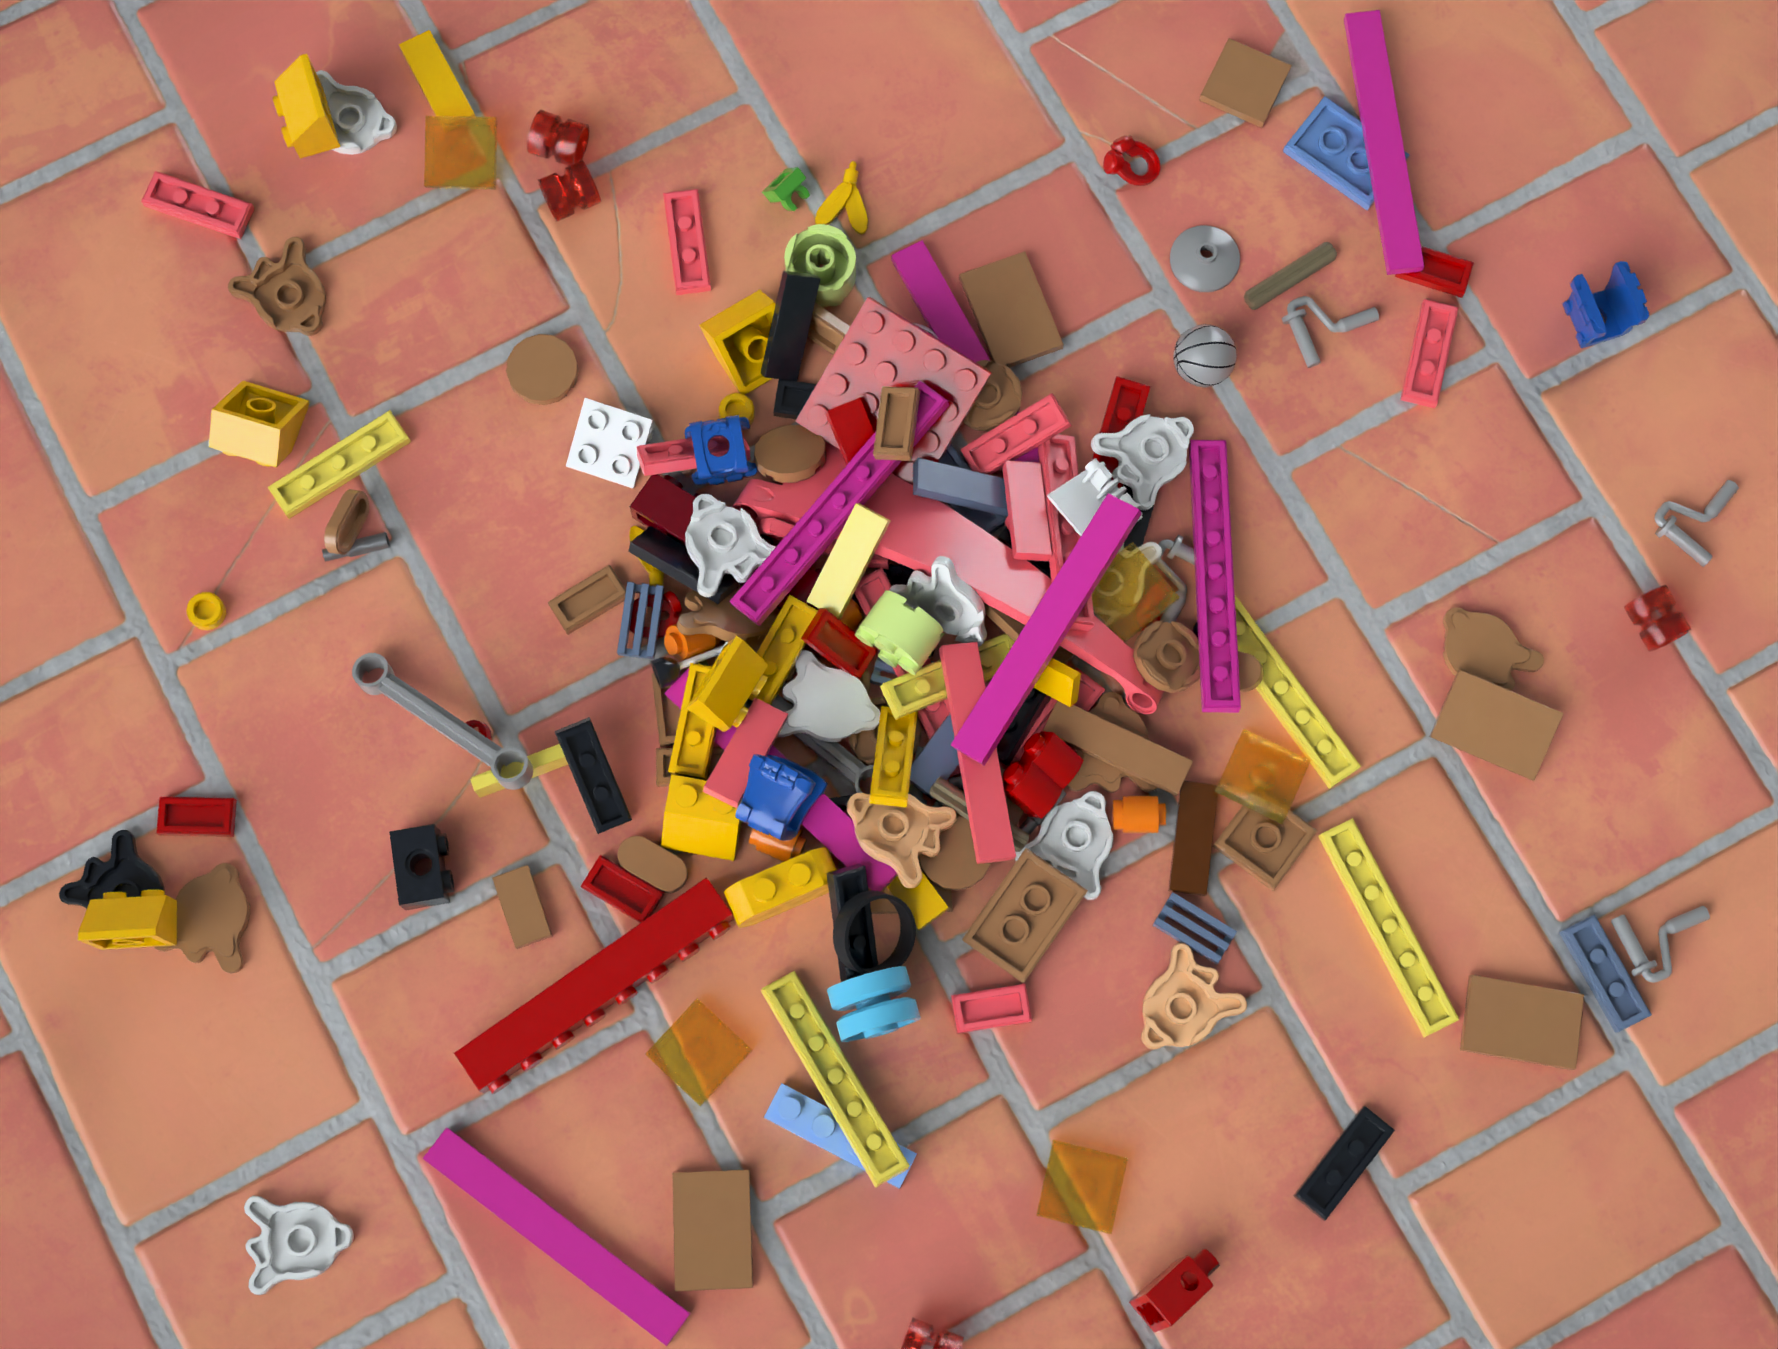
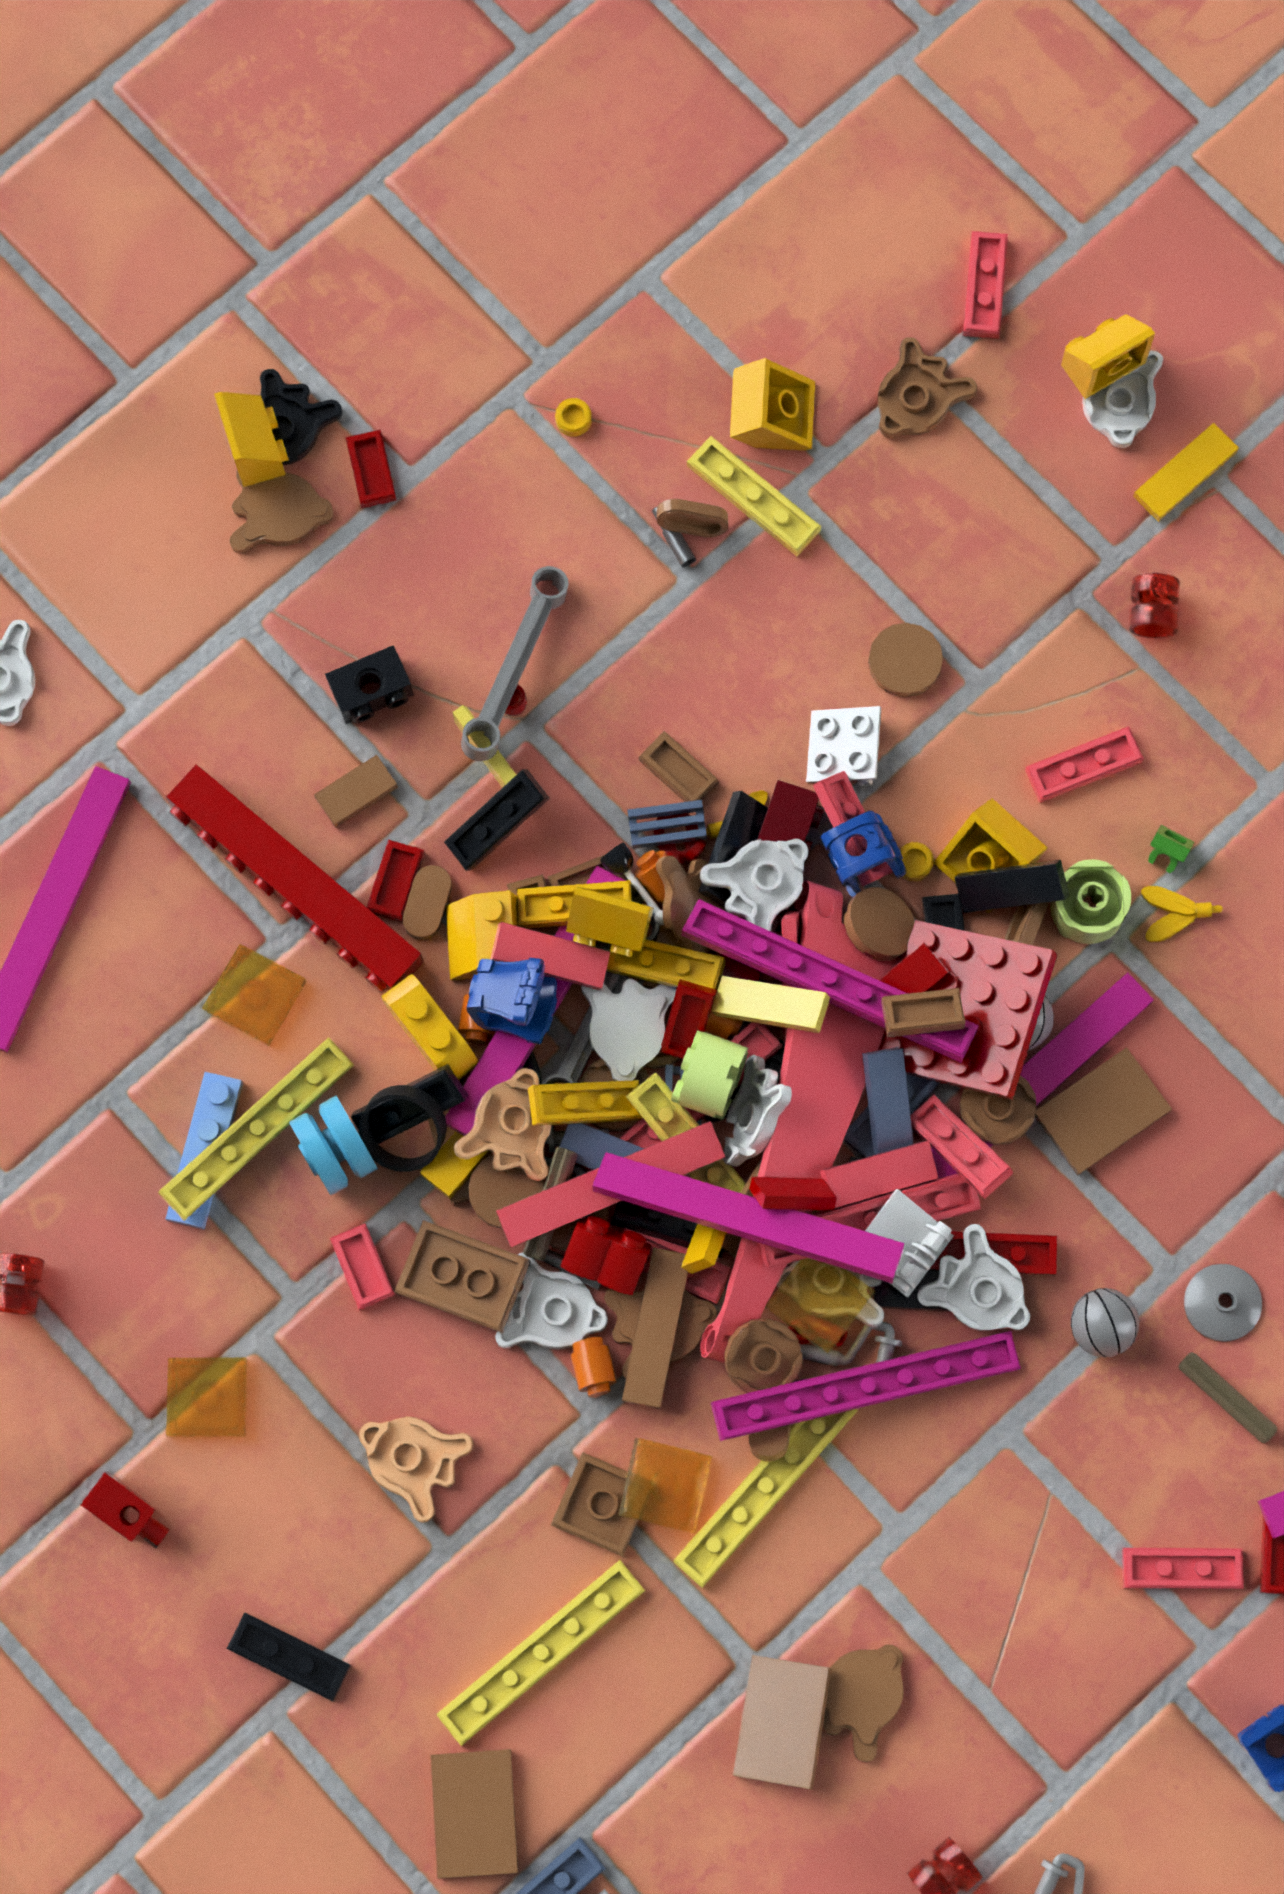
camera: 80 degrees right, 0 degrees up
clear yellow tile [424,116,497,189] -> none
clear red wheel [537,160,602,222] -> none
medium nougat tile [672,1170,753,1291] -> none
sand blue tile [1153,892,1237,965] -> none
reddish brown tile [1168,781,1219,896] -> none
light grey piece [1282,296,1379,368] -> none
none -> red tile [749,1177,837,1210]

